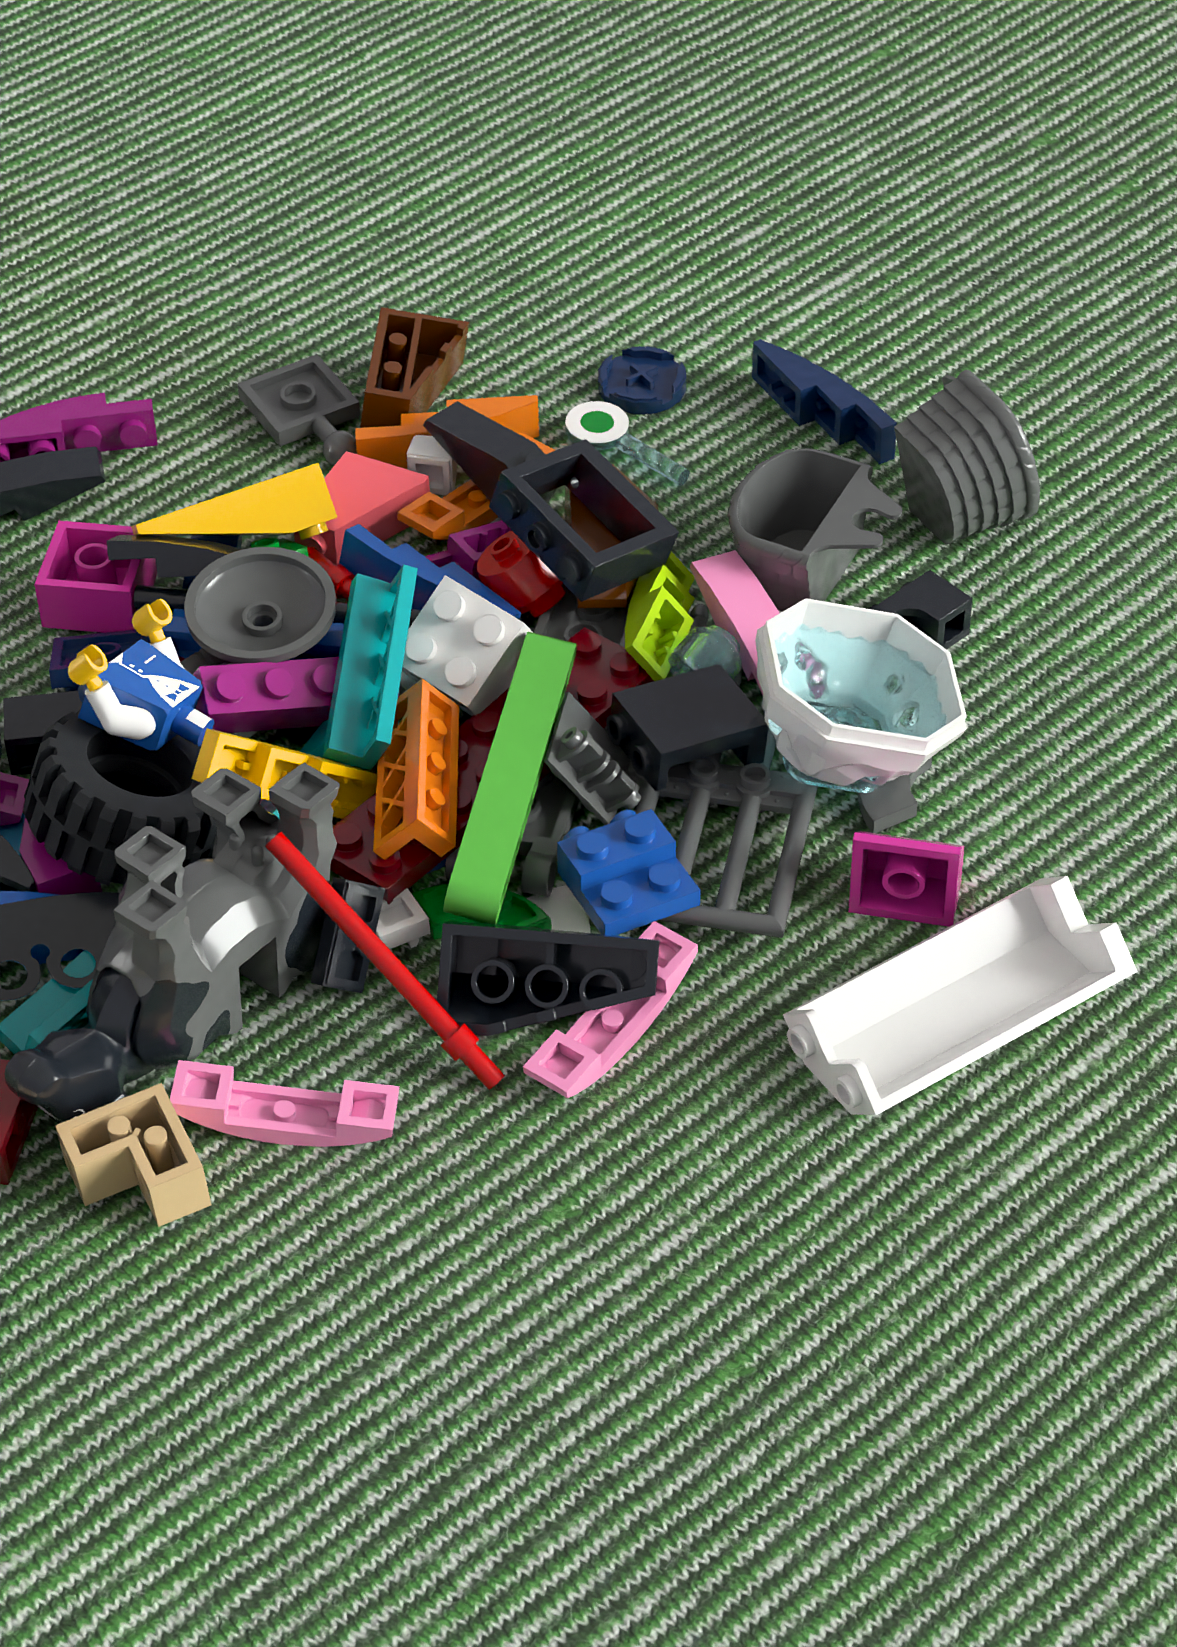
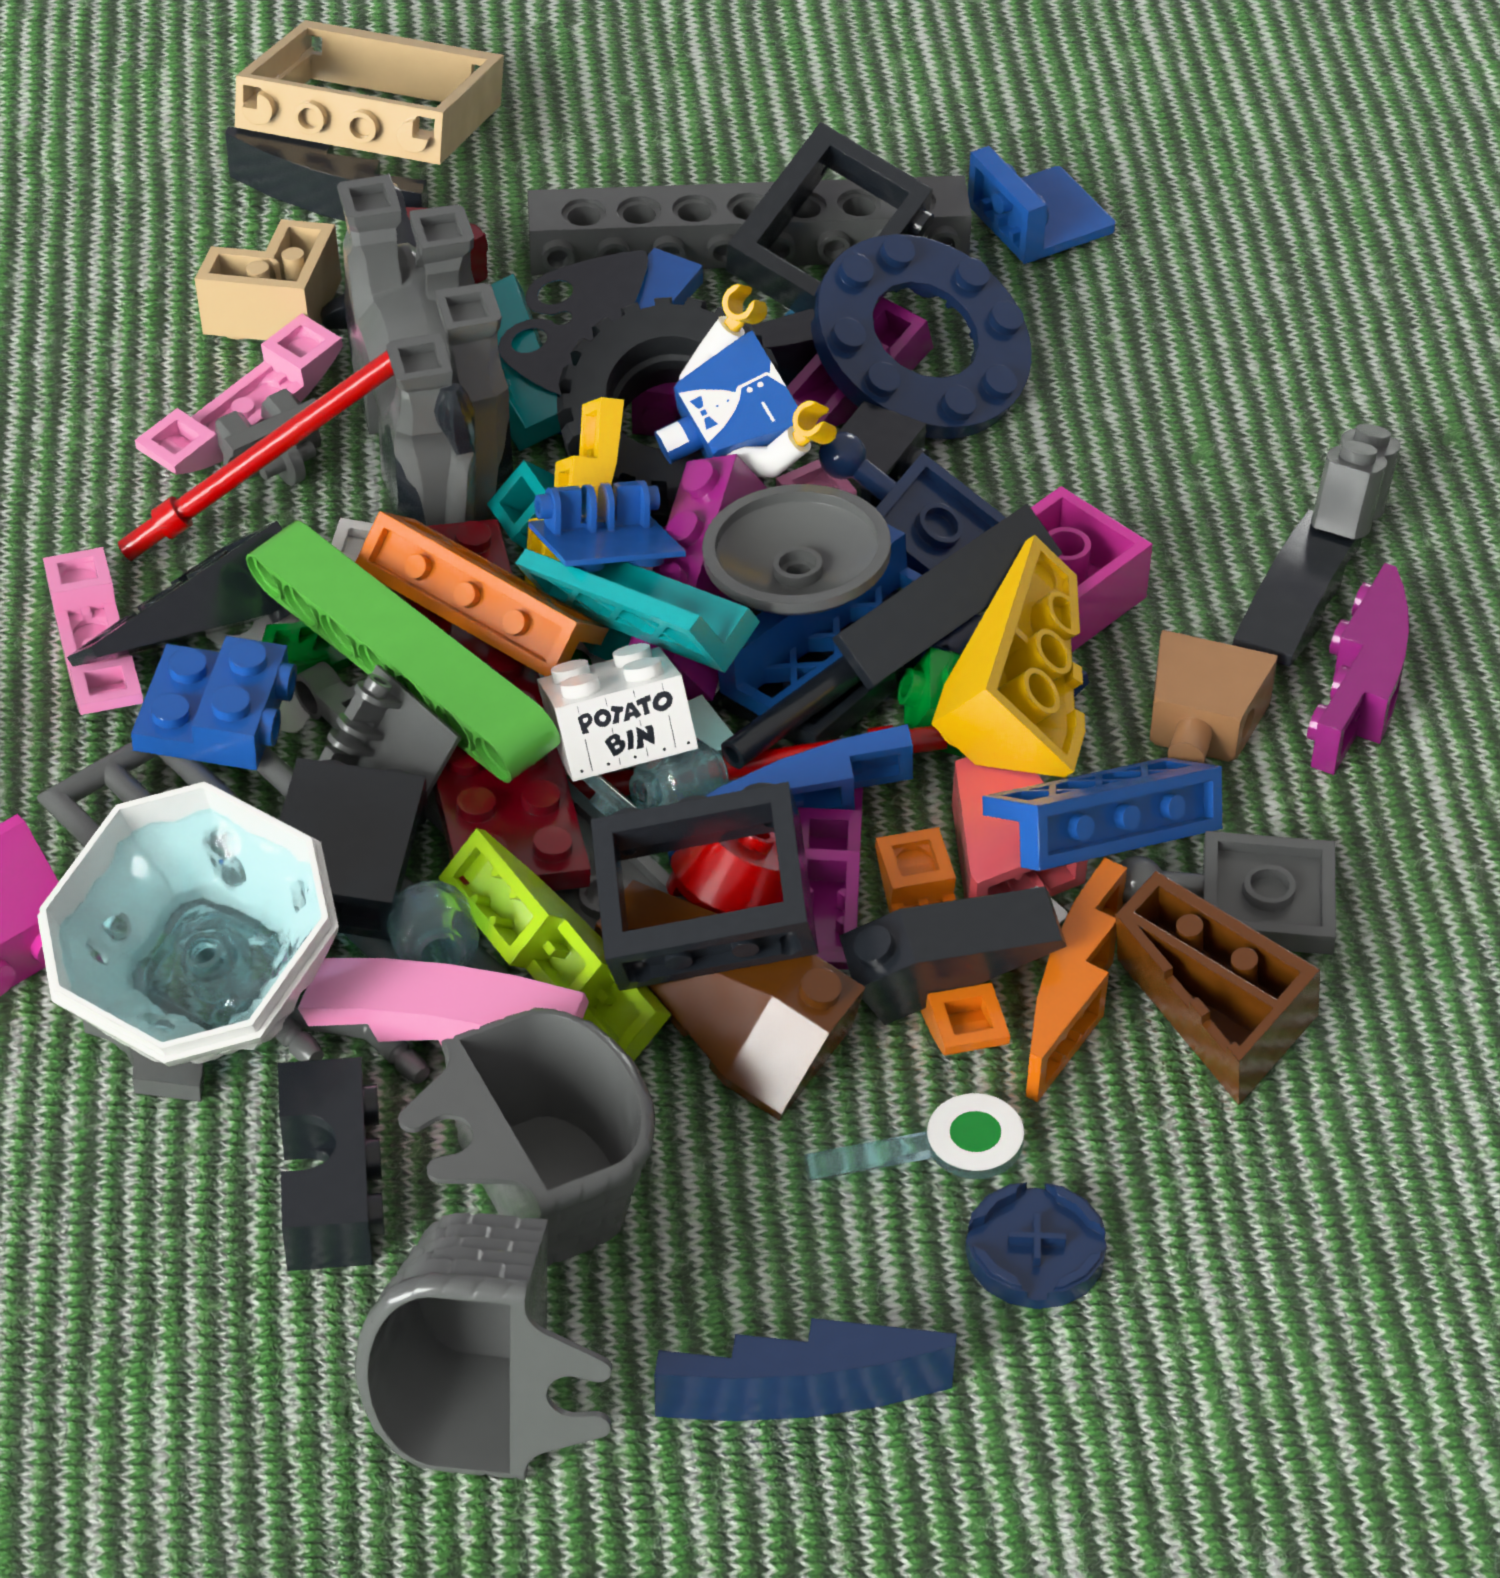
camera: 125 degrees right, 0 degrees up
black plate [310,877,386,993] -> none
none -> dark grey hips [215,388,322,486]
none -> blue hinge [528,480,686,572]
none -> blue fence [982,757,1223,871]
none -> medium nougat torso [1149,630,1278,763]

